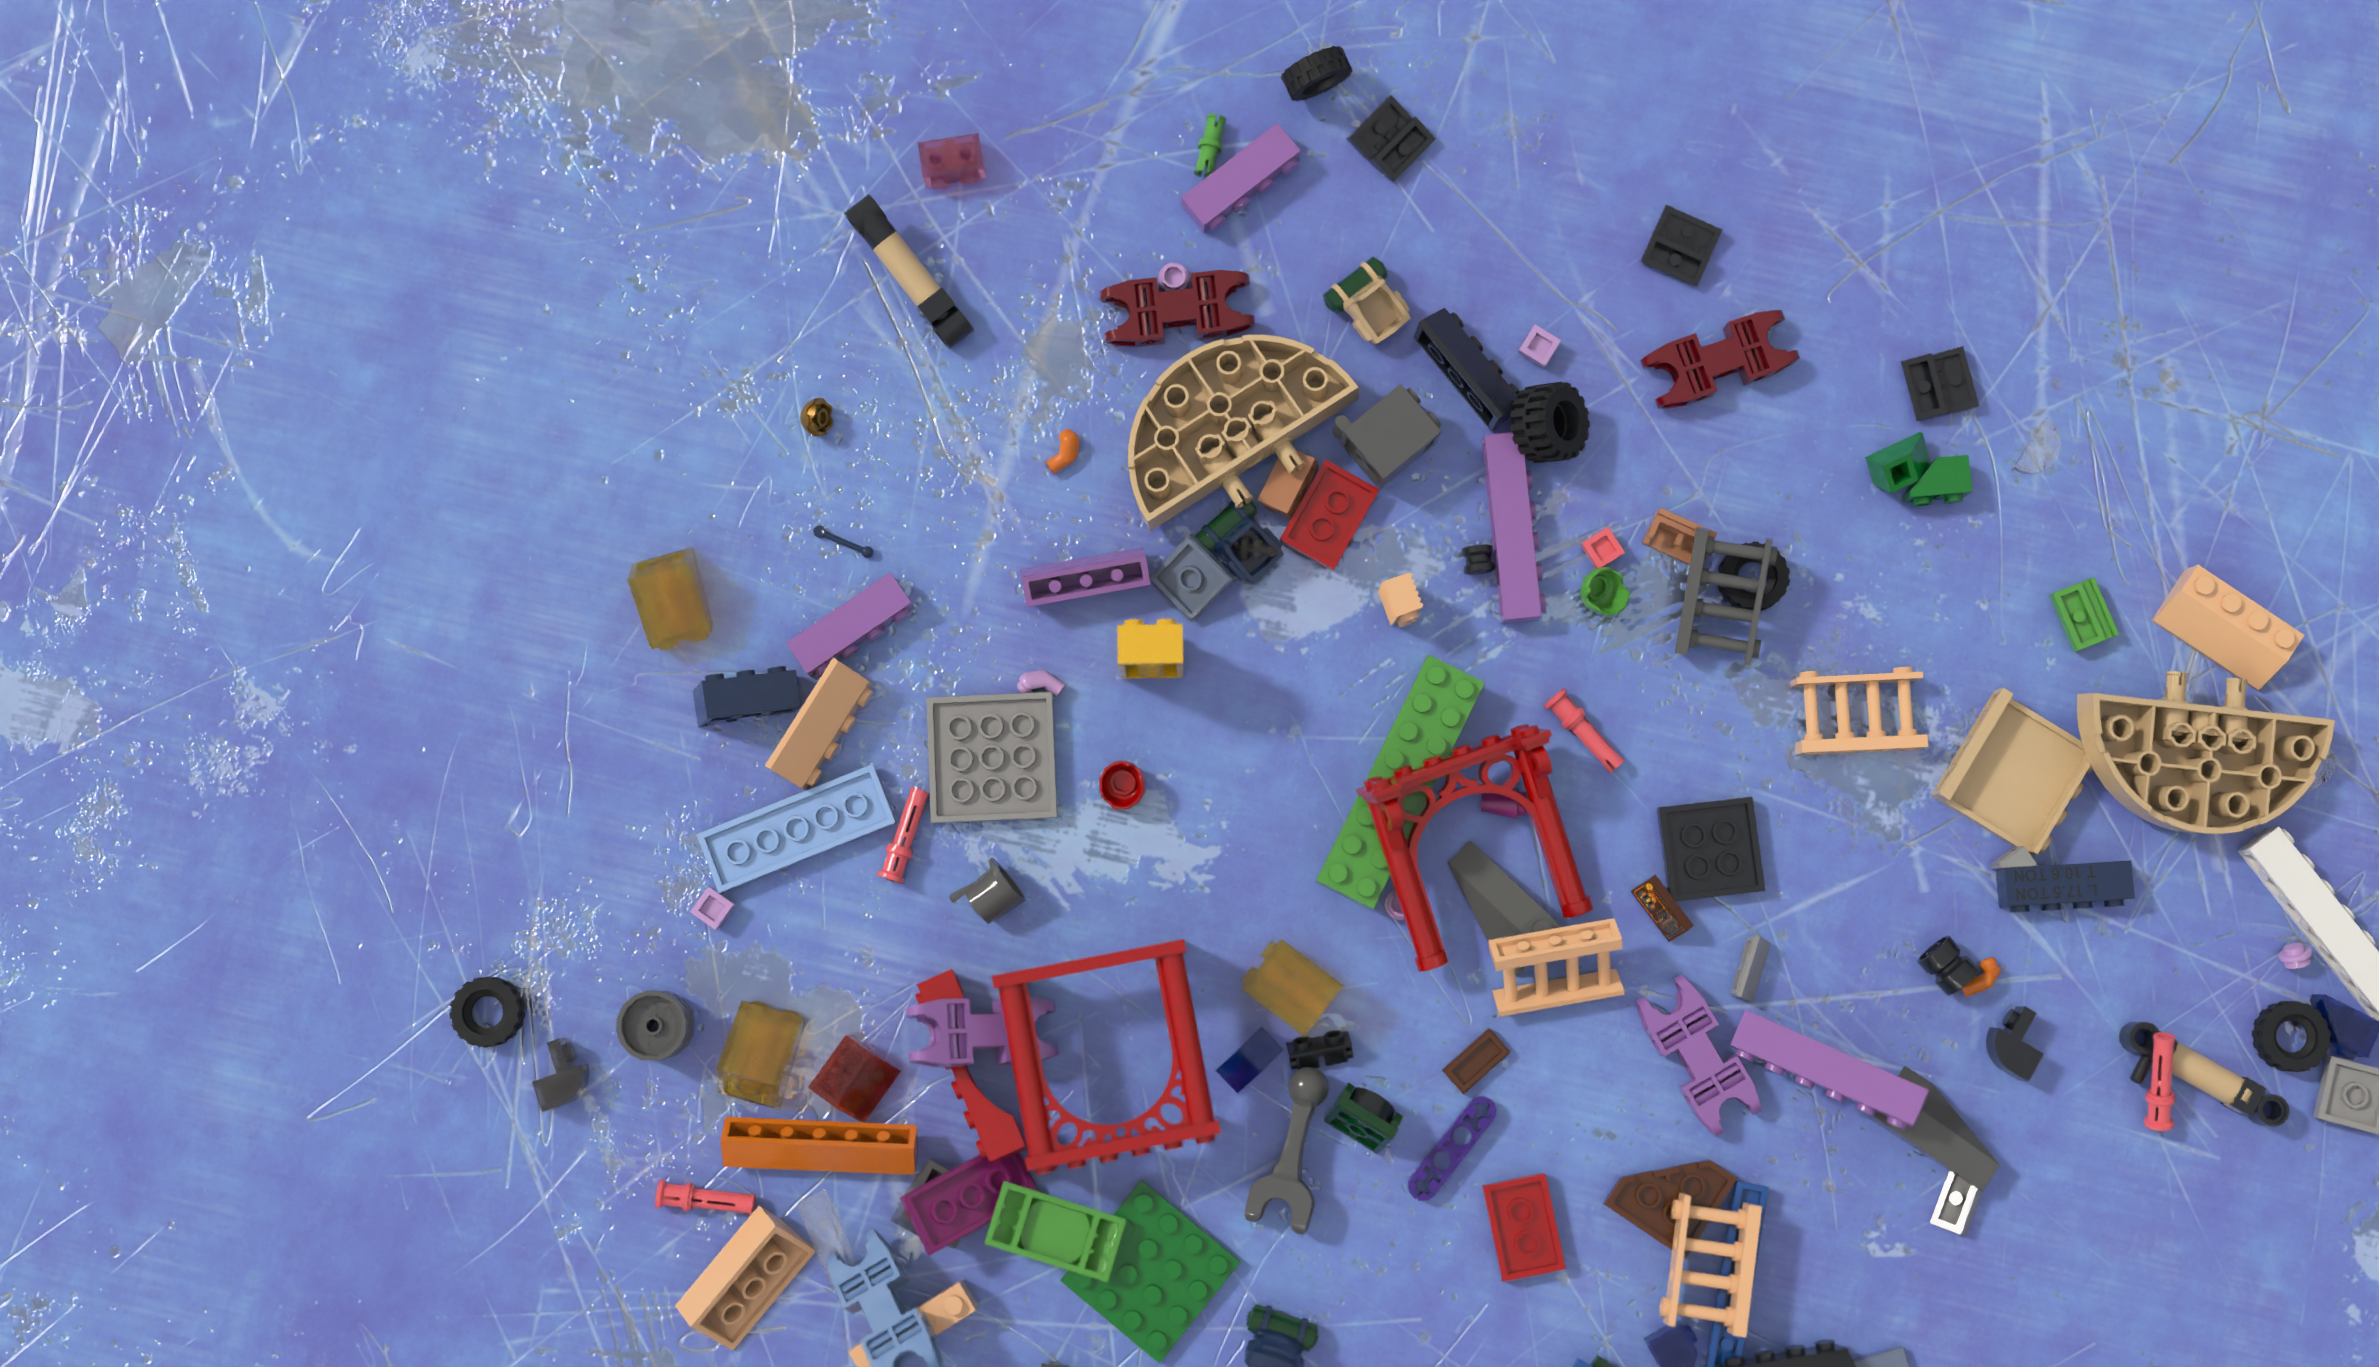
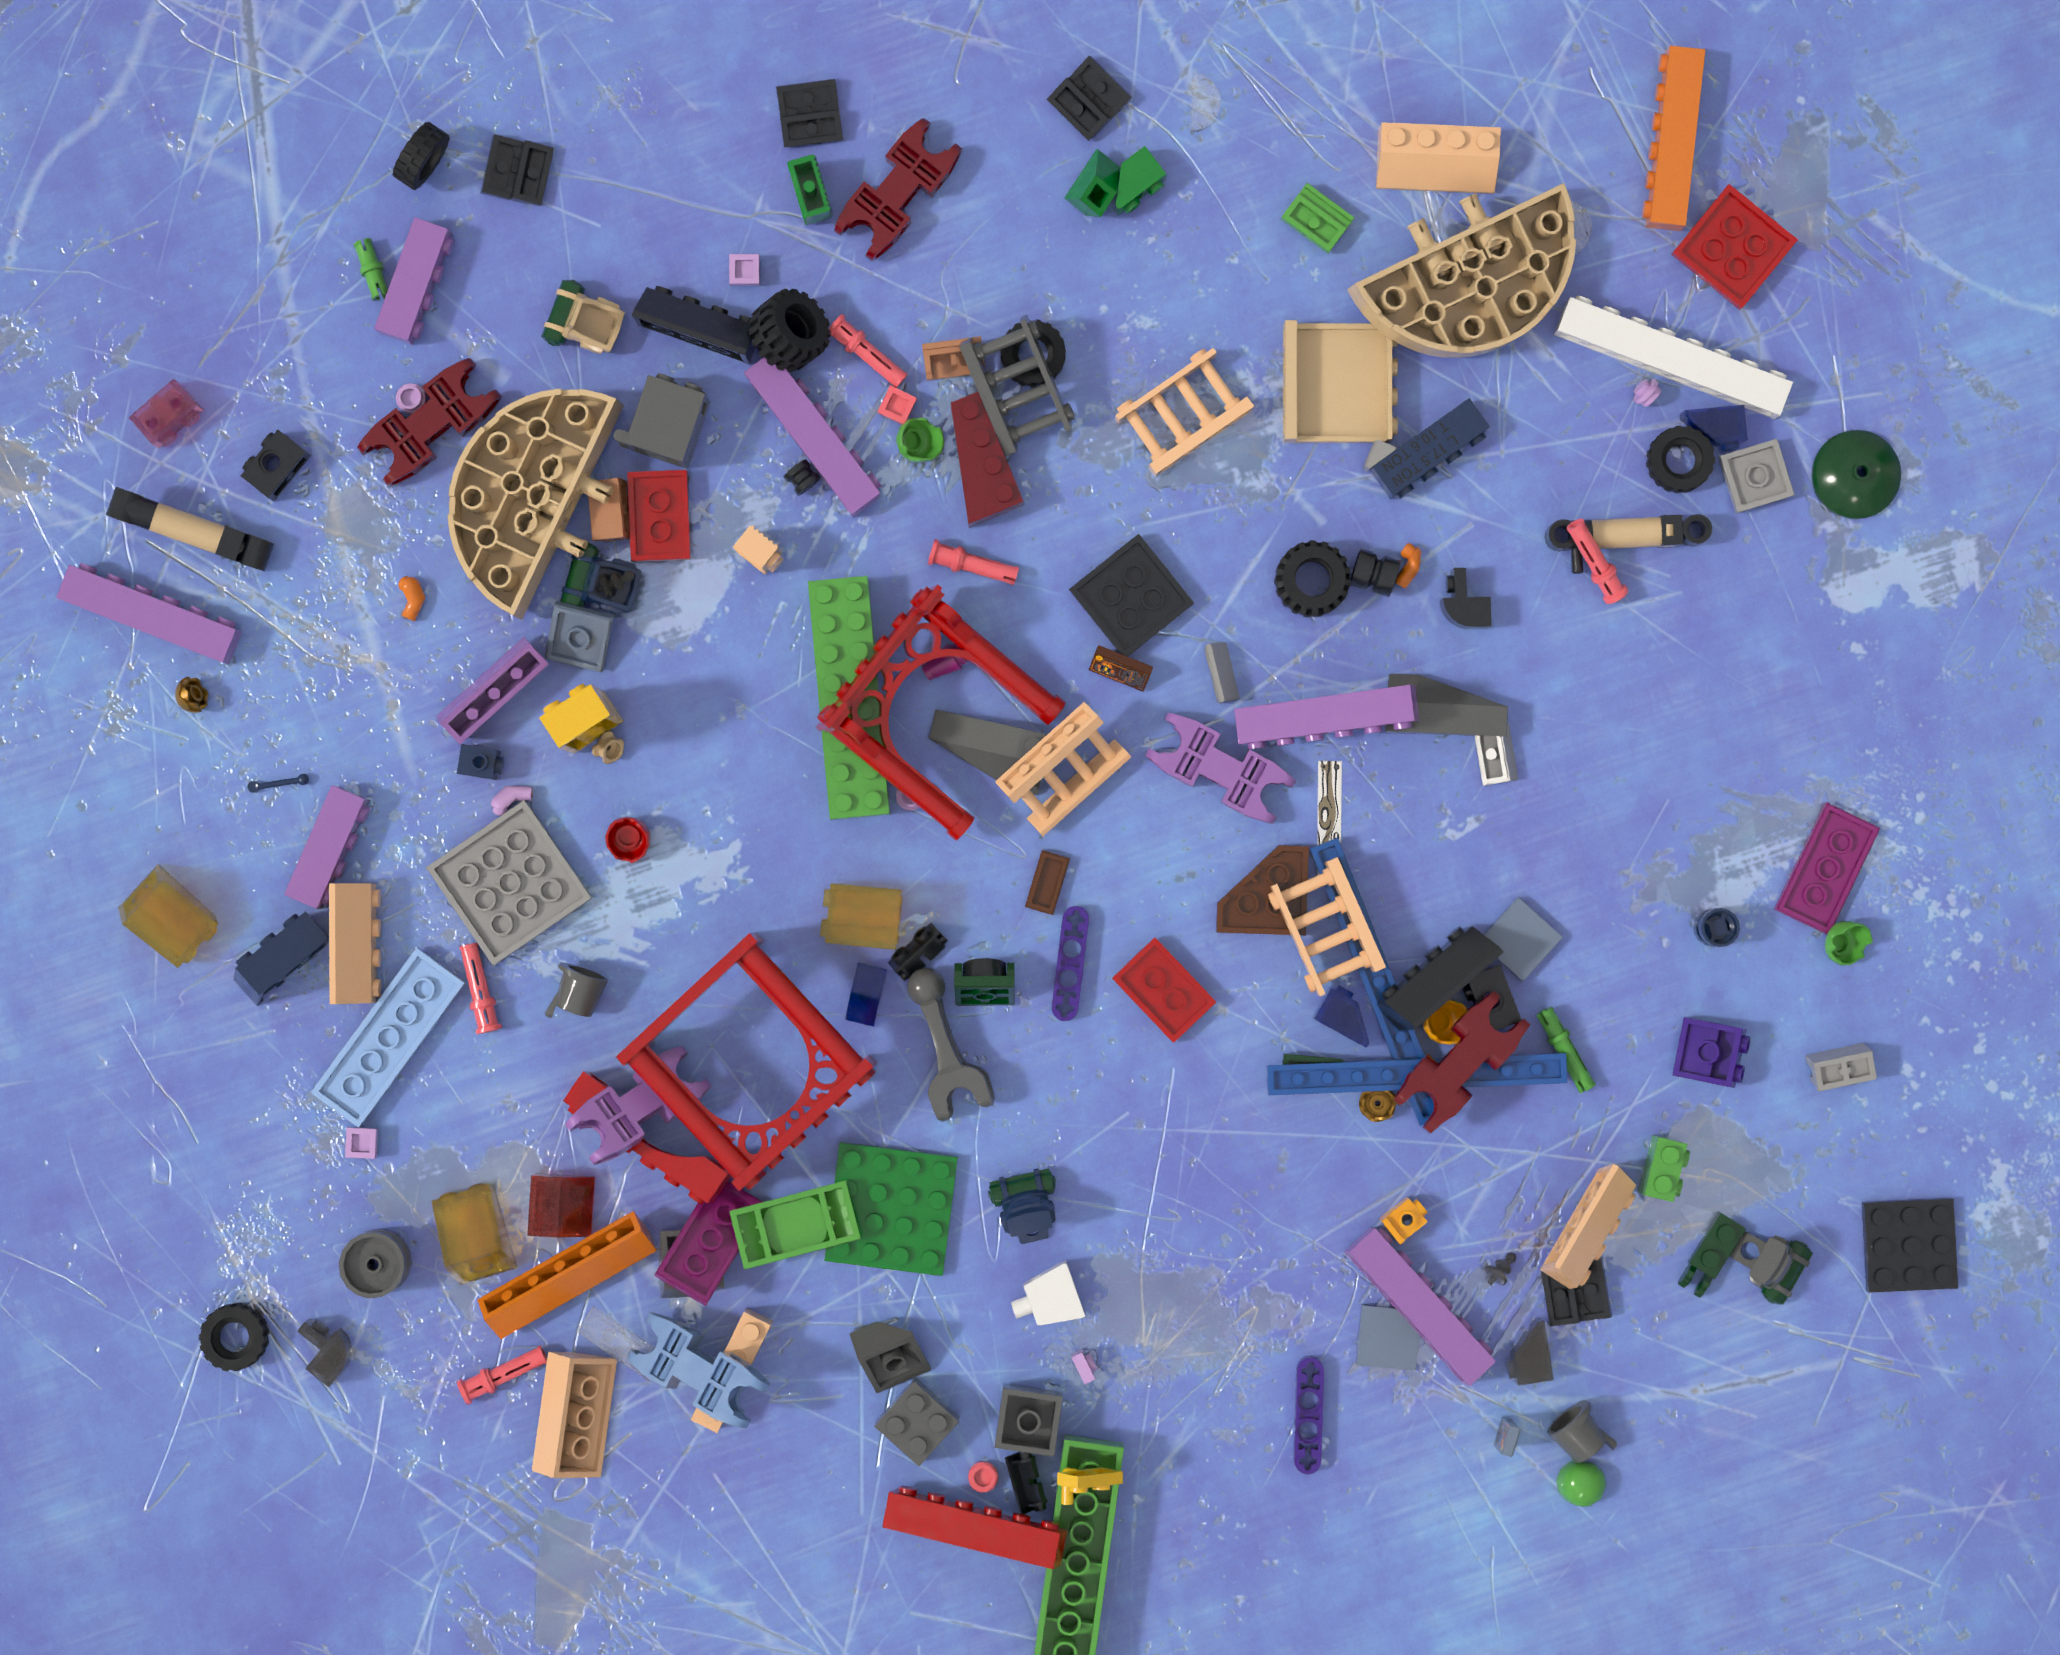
camera: 35 degrees left, 5 degrees up
none -> medium lavender brick [56,563,242,665]
none -> black brick [240,430,311,501]
none -> dark blue brick [457,744,504,780]
none -> tan plate [592,731,624,764]
none -> green brick [787,154,833,225]
none -> coral pin [829,314,908,388]
none -> dark red wedge [951,392,1024,528]
none -> black tyre [1274,540,1351,618]
none -> sticker [1317,761,1342,876]

